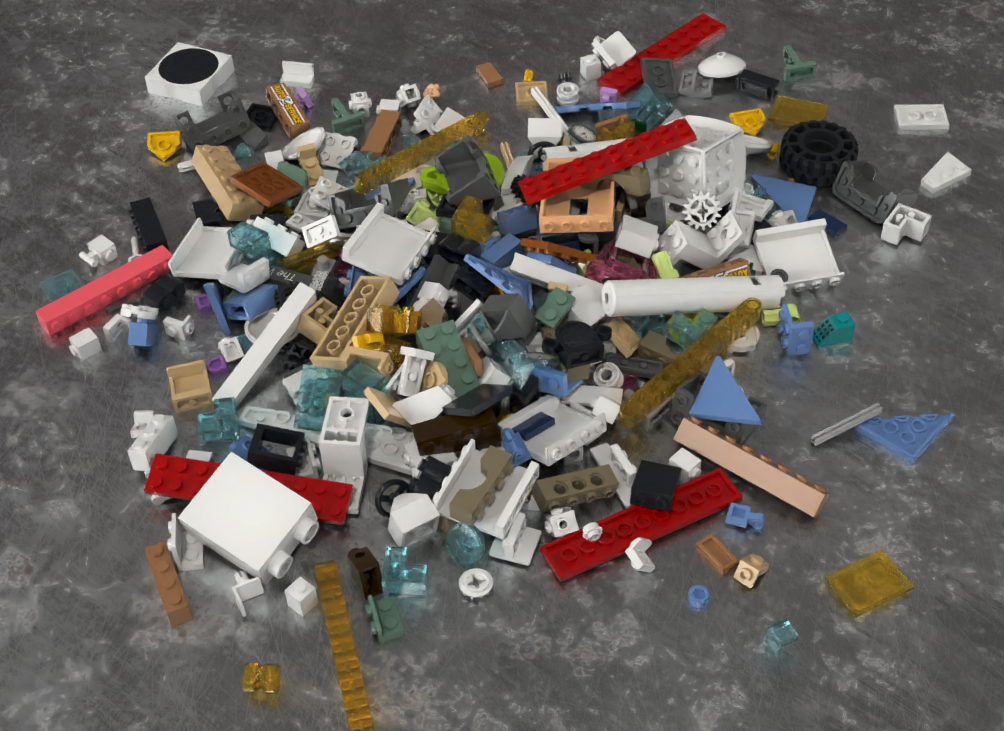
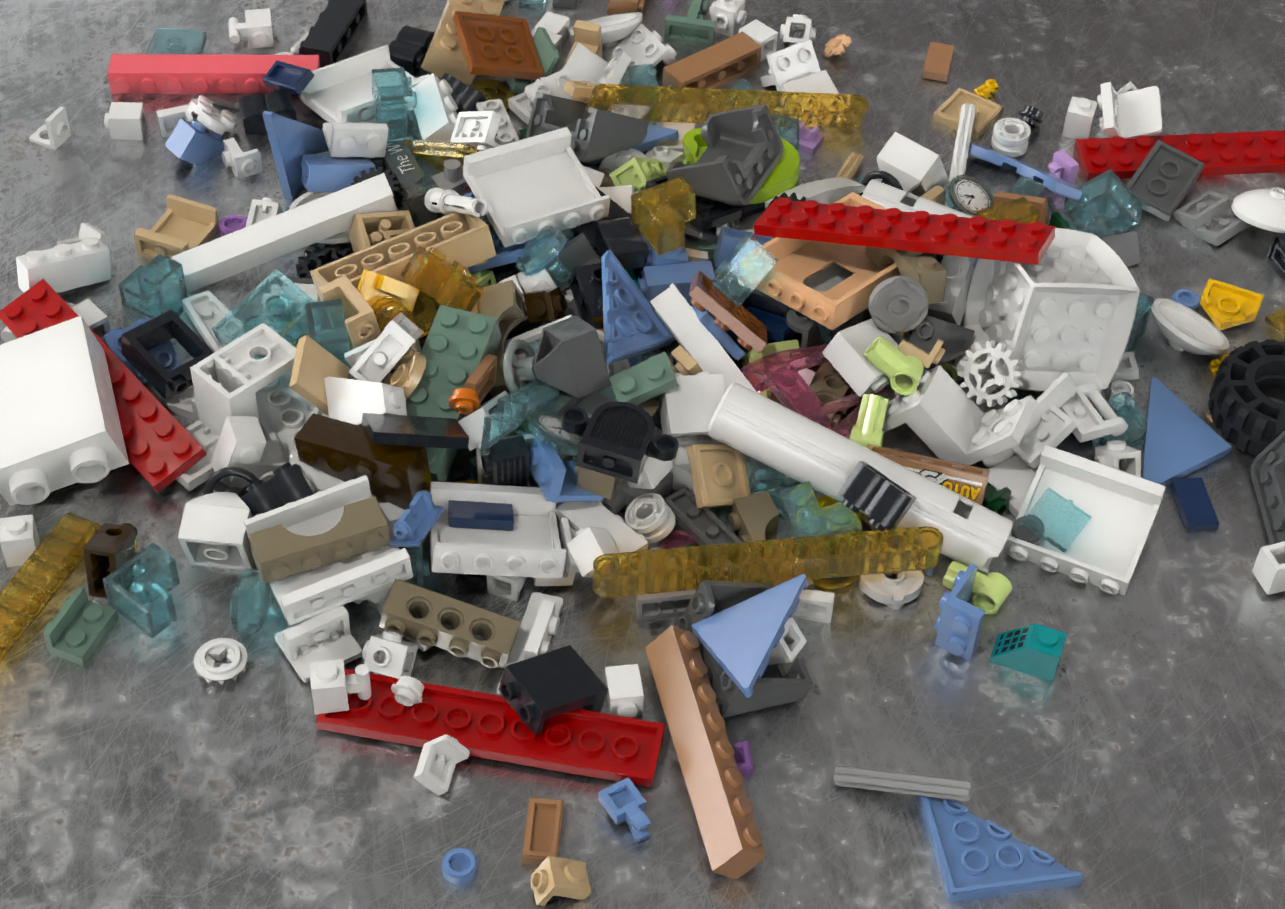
camera: 35 degrees right, 0 degrees up
none -> white bracket [29,106,71,150]
none -> white brick [211,416,286,488]
none -> dark blue tile [262,60,315,95]
none -> white brick [309,659,372,715]
none -> white pin [424,187,488,217]
none -> orange plate [449,388,480,414]
none -> clear light blue tile [516,227,571,284]
none -> dark brown bracket [523,287,567,323]
none -> white bracket [563,43,632,109]
none -> tan plate [564,80,614,102]
none -> clear light blue bracket [712,235,778,306]
none -> black brick [838,461,917,532]
none -> yellowish green piece [864,336,924,395]
none -> light grey tile [868,276,929,334]
none -> tan bracket [897,338,946,368]
none -> clear light blue piece [1021,487,1091,553]

